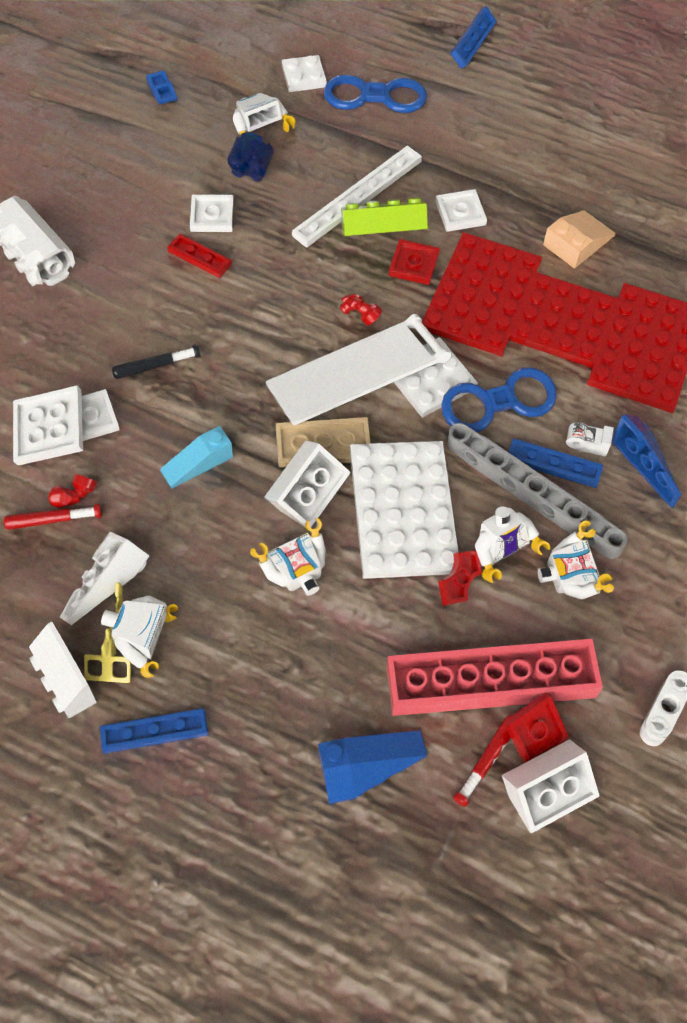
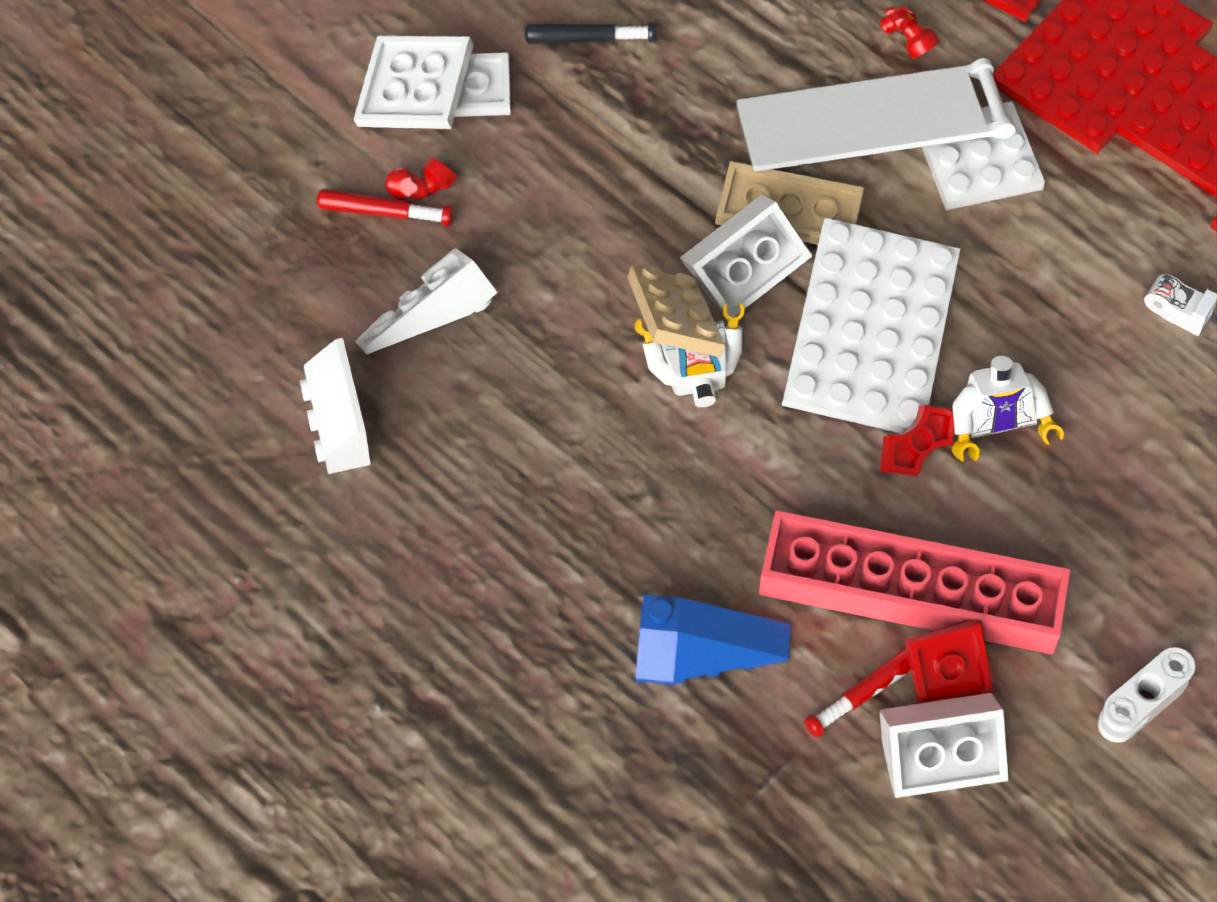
camera: 20 degrees right, 0 degrees up
light yellow piece [84,582,131,683] -> none
blue tile [100,708,209,754] -> none
white torso [101,595,178,678] -> none
medium azure slope [160,426,233,489] -> none
blue bar [441,367,557,433] -> none
light grey beam [447,423,627,559] -> none
blue plate [508,438,603,488] -> none
torso [538,521,614,600] -> none
none -> tan plate [627,265,725,357]

